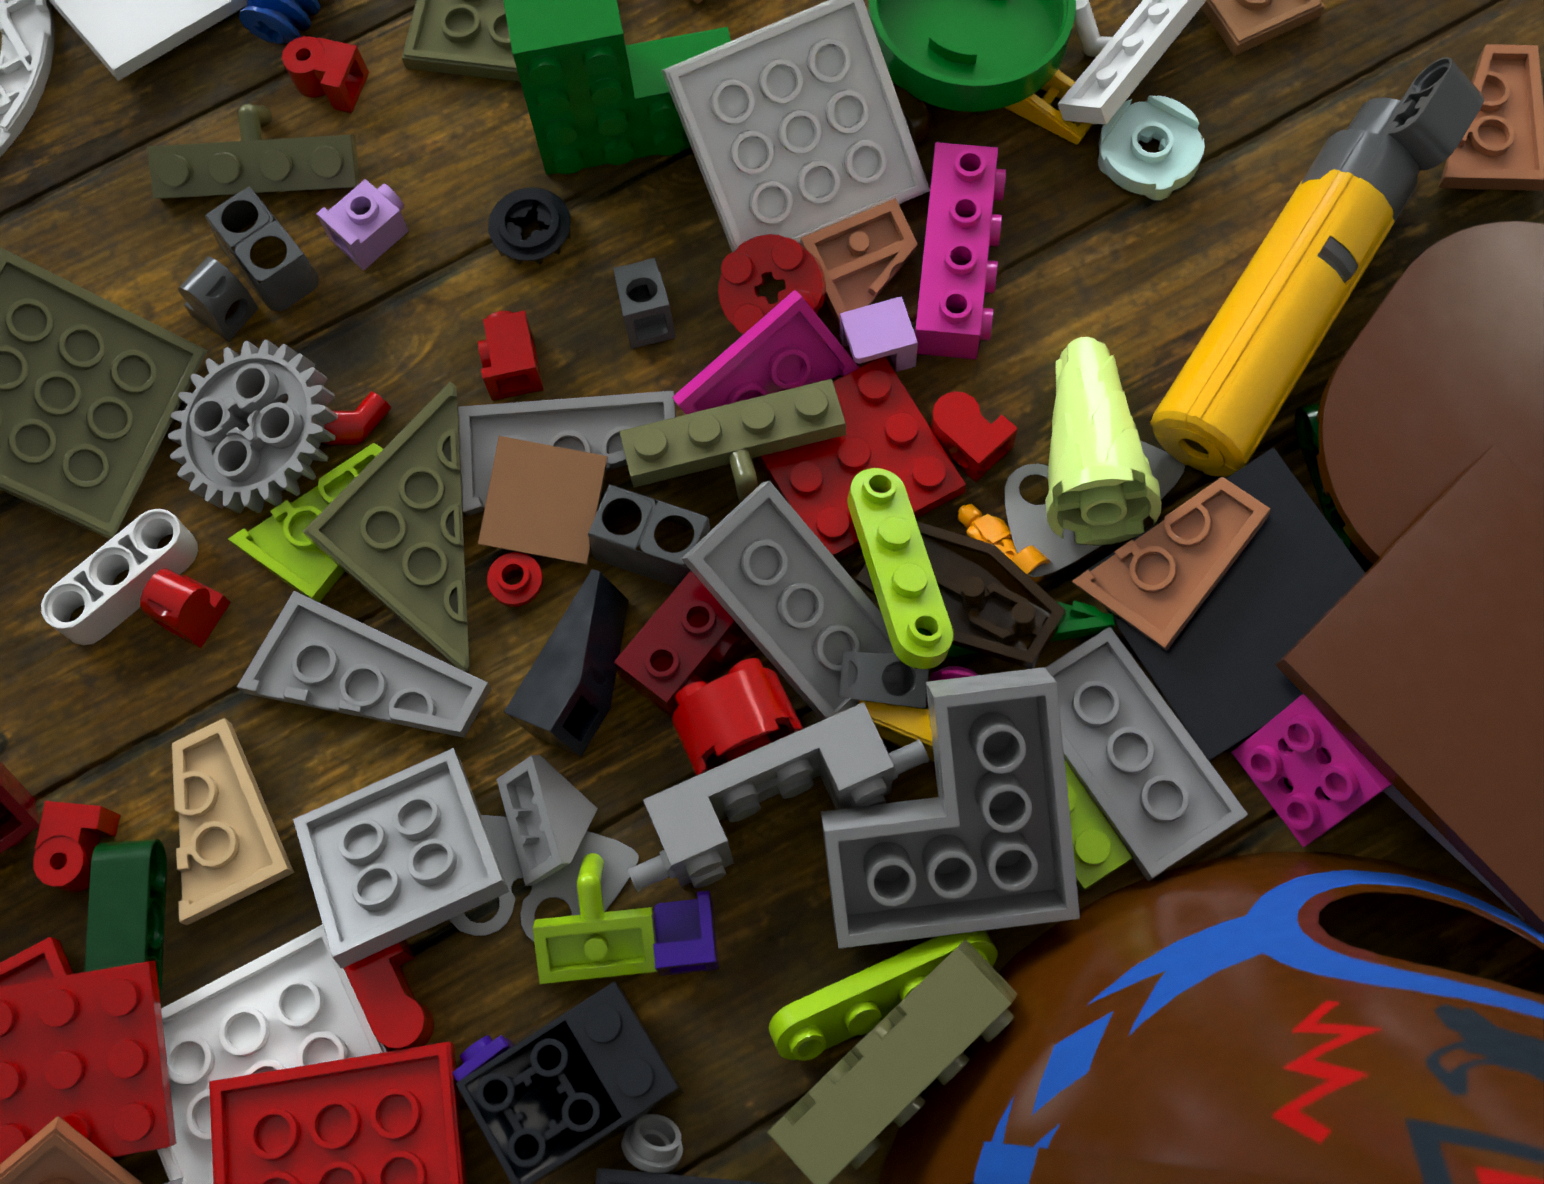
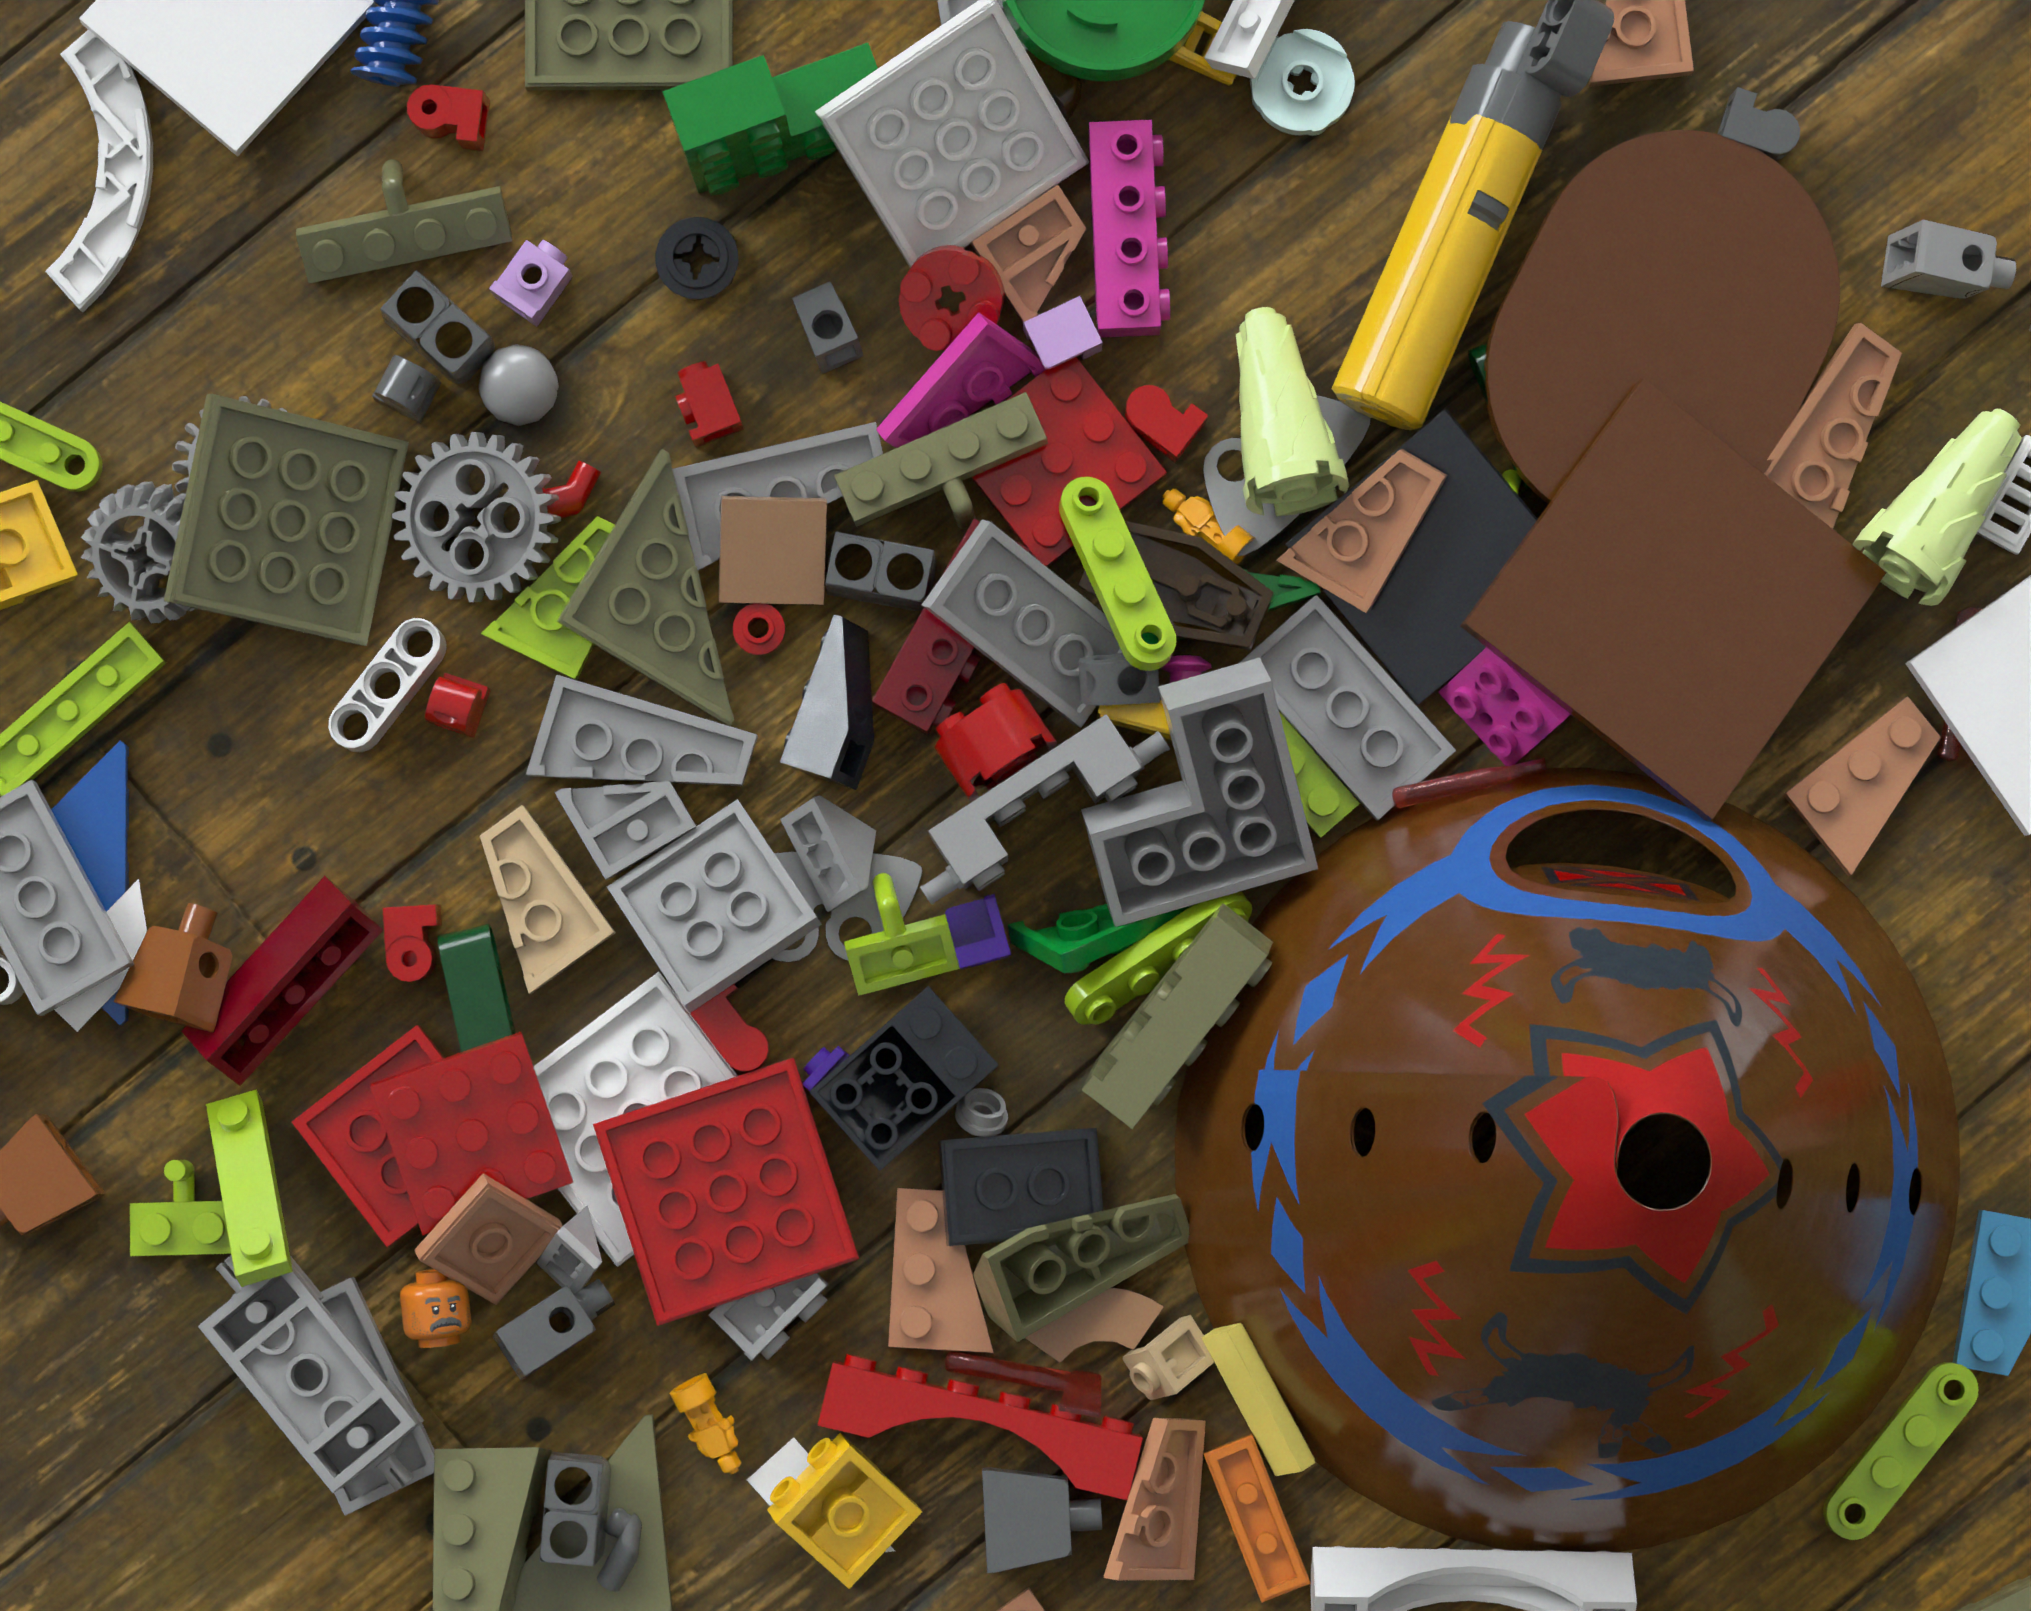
camera: 15 degrees left, 15 degrees up
none -> light grey hair [478,344,559,426]
none -> light grey wing [555,781,697,880]
none -> green wing [1008,904,1192,974]
none -> clear red piece [1392,758,1548,808]

